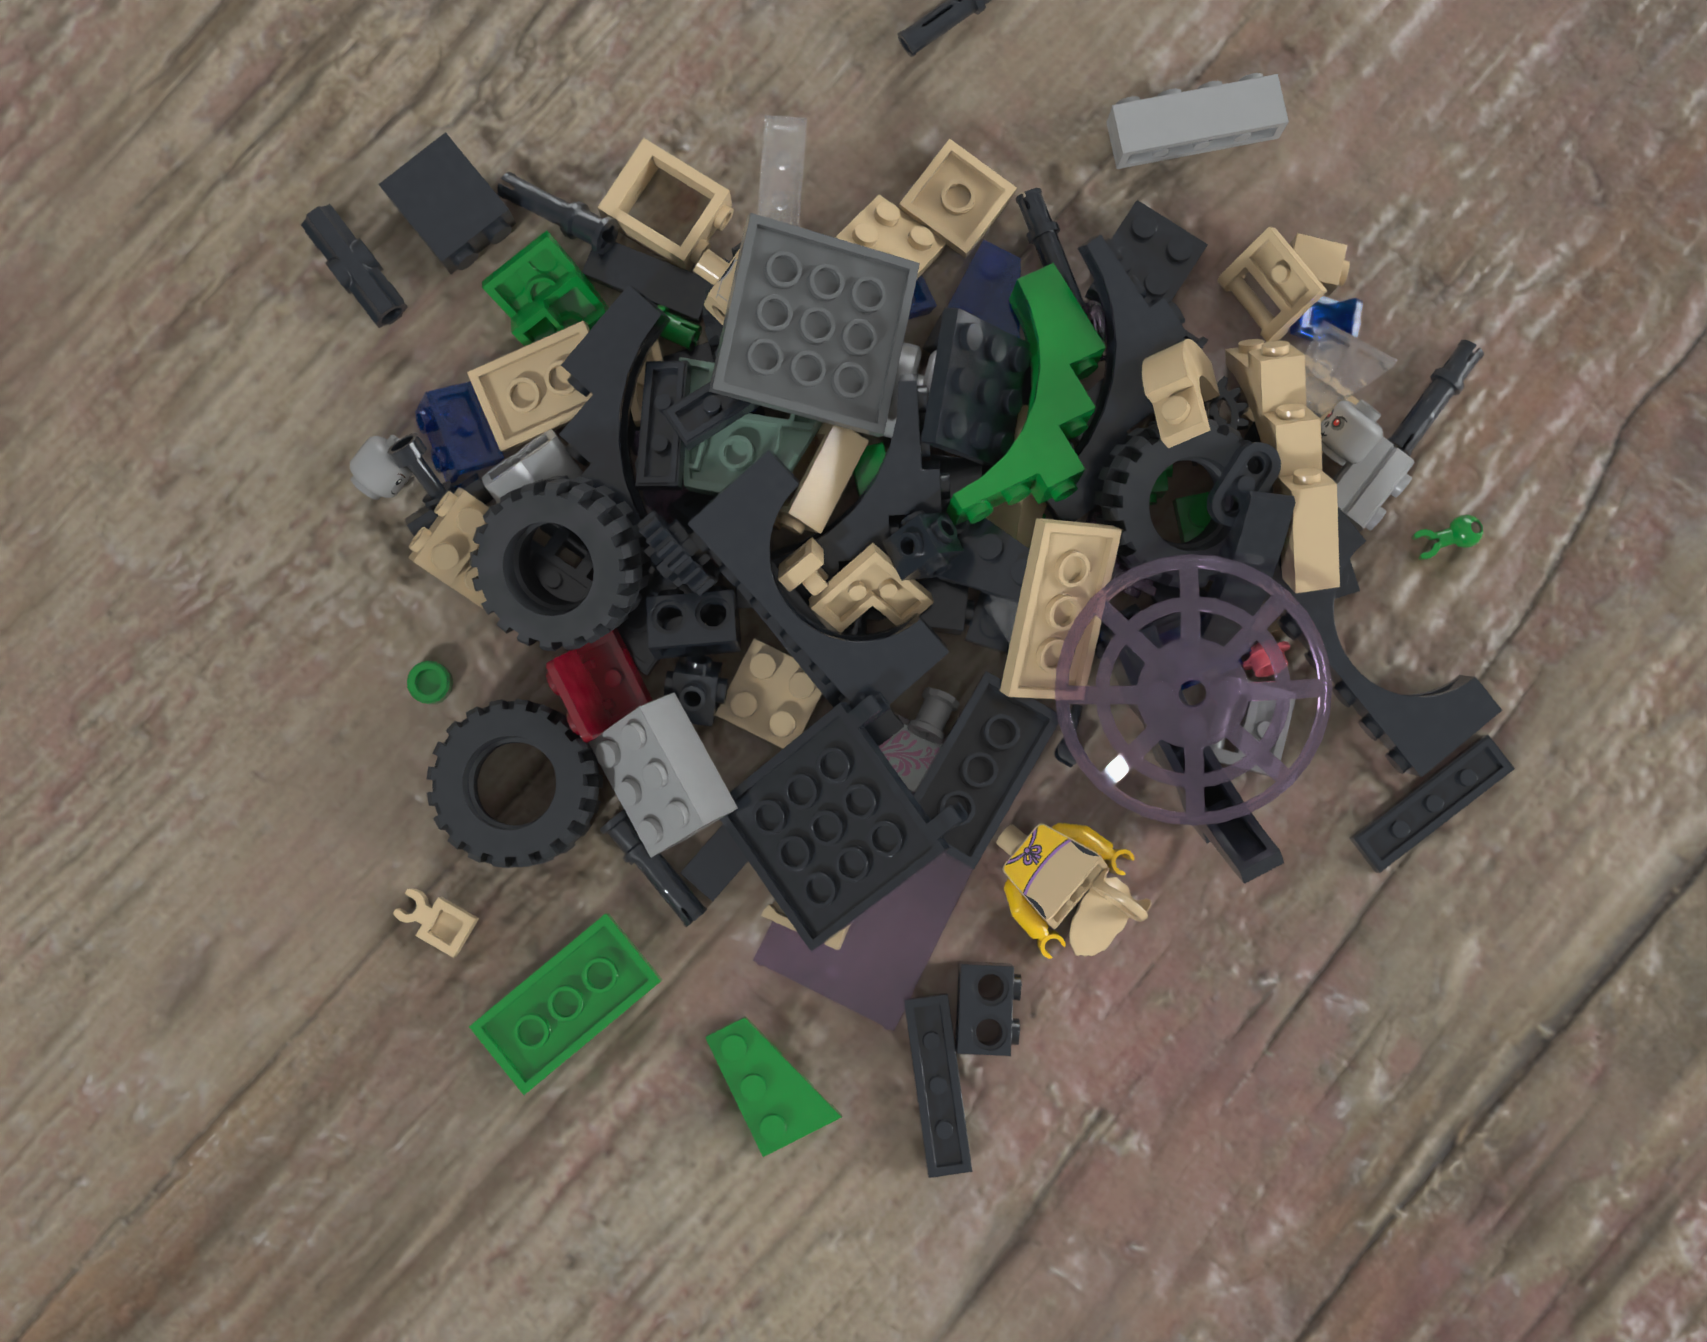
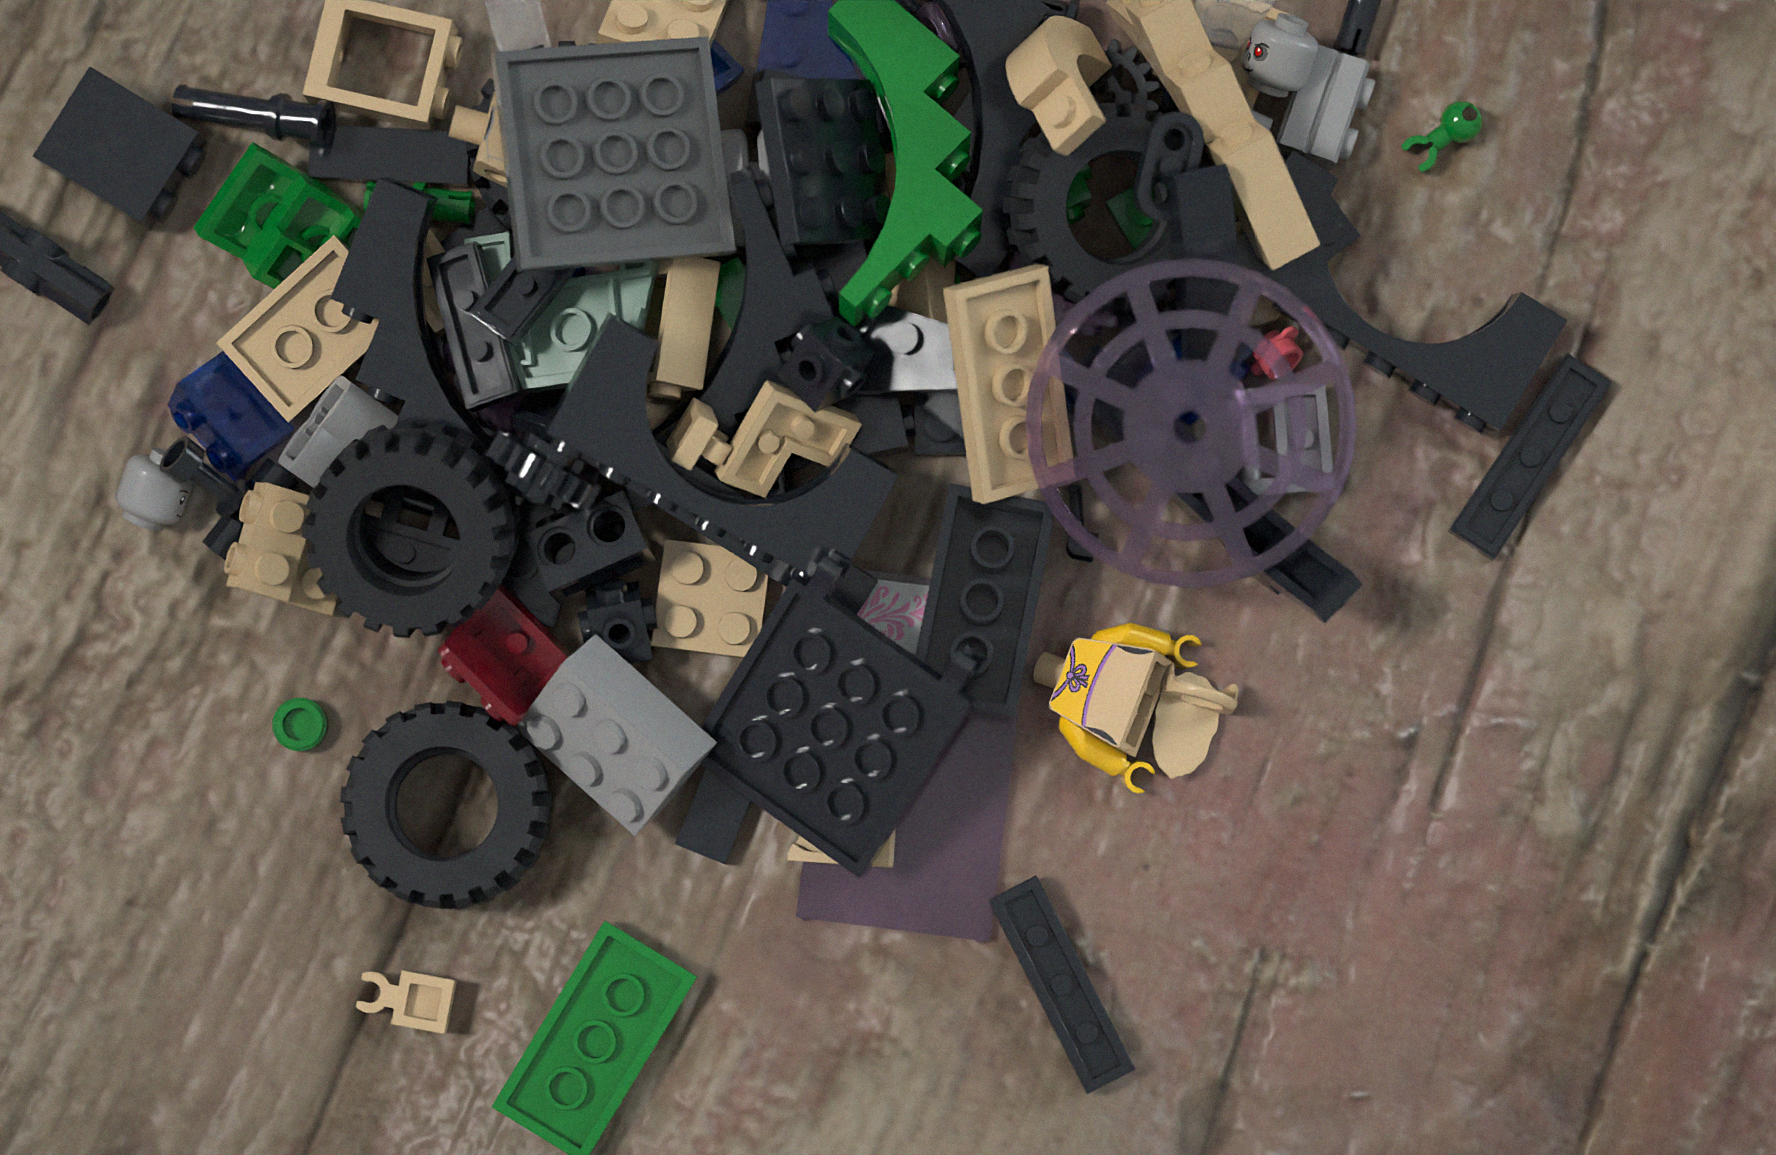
camera: 10 degrees left, 0 degrees up
black pin [599,809,708,927] -> none
green wing [705,1016,842,1157] -> none
light grey bush [907,687,960,744] -> none
black brick [955,961,1022,1056] -> none

